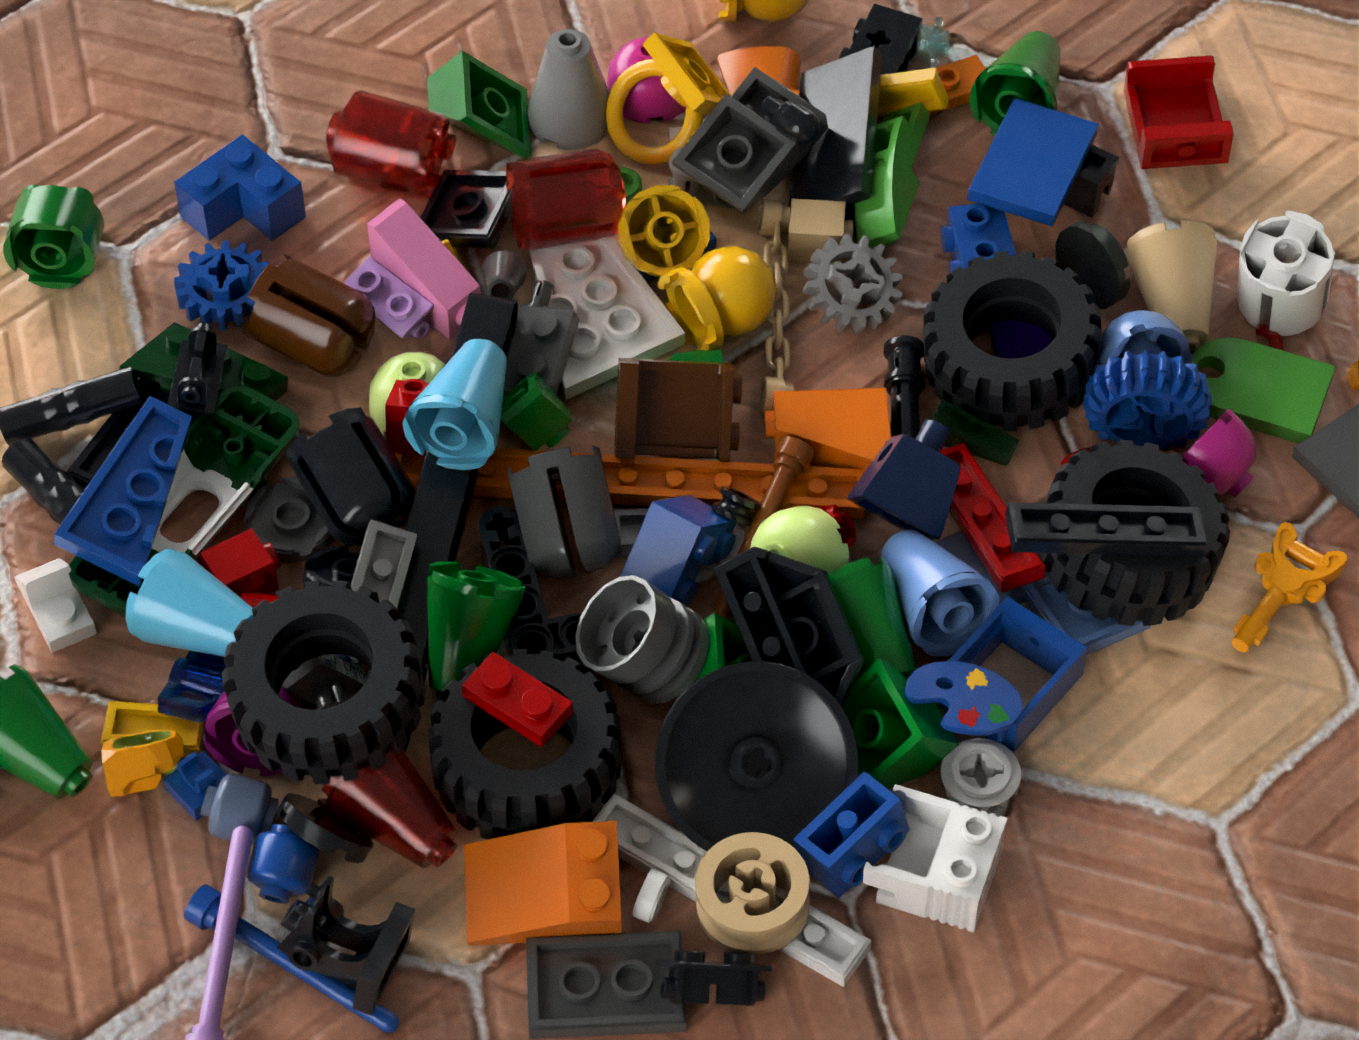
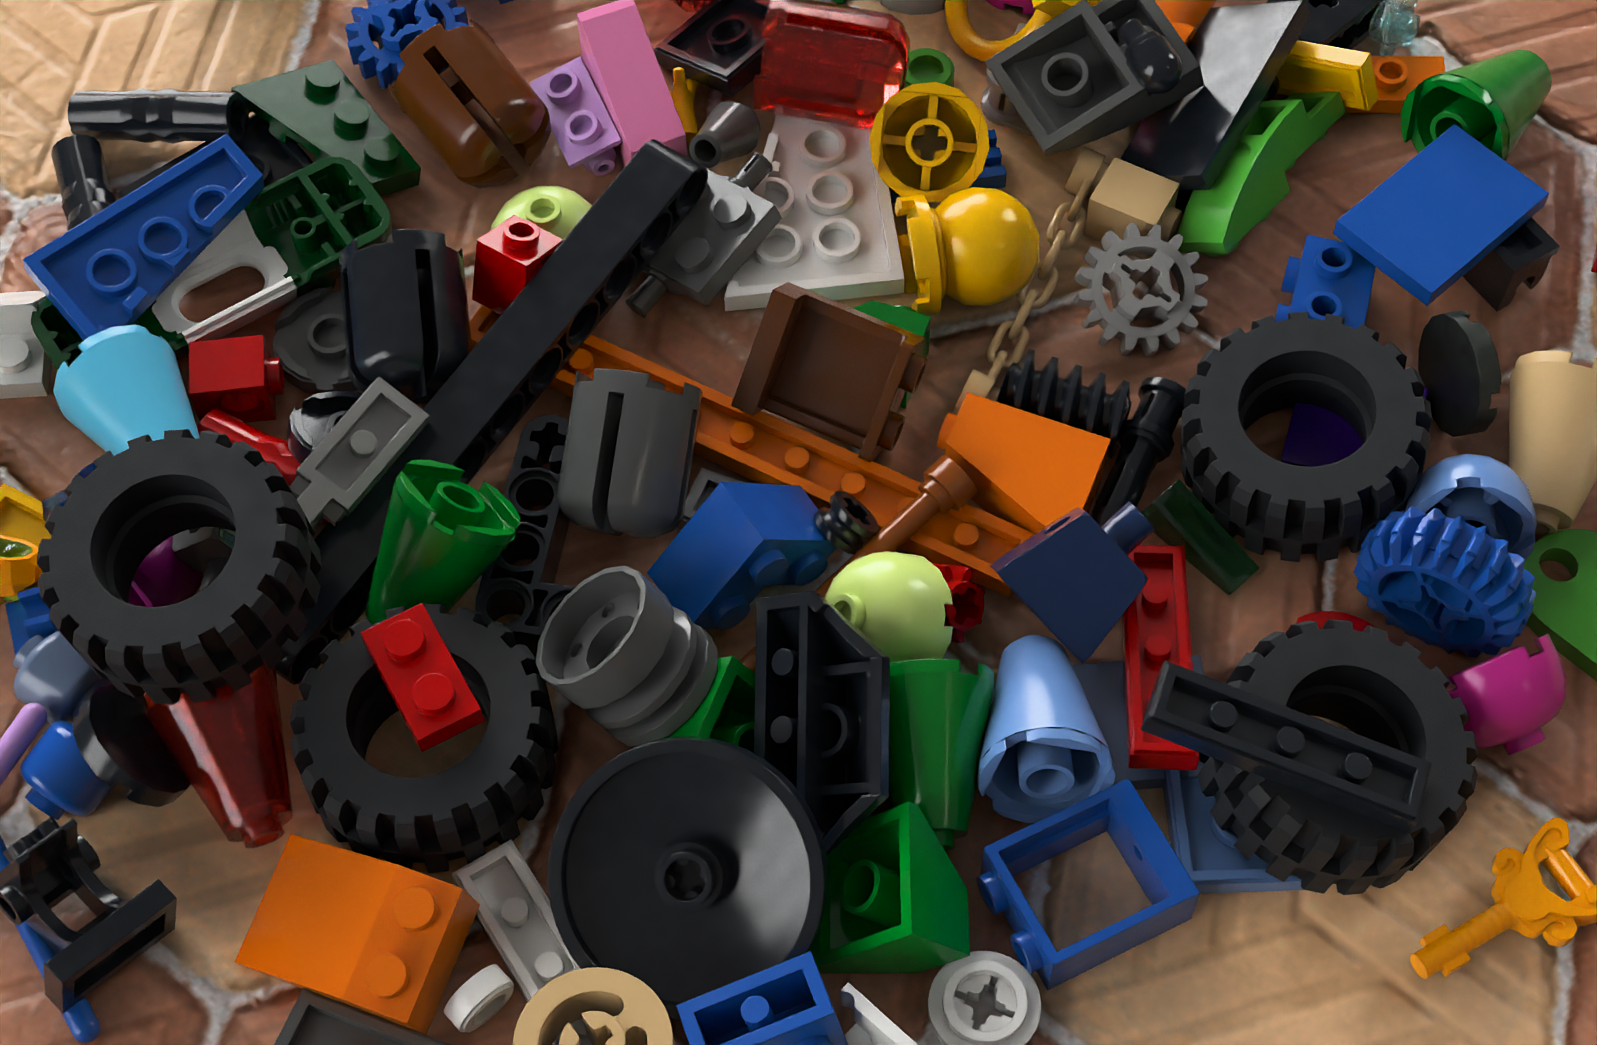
camera: 25 degrees right, 5 degrees up
black hinge [168,323,228,416] -> none
medium azure cone [402,339,507,471] -> none
green slope [501,371,572,451] -> none
blue piece [905,661,1023,736] -> none
none -> black piece [996,349,1132,459]

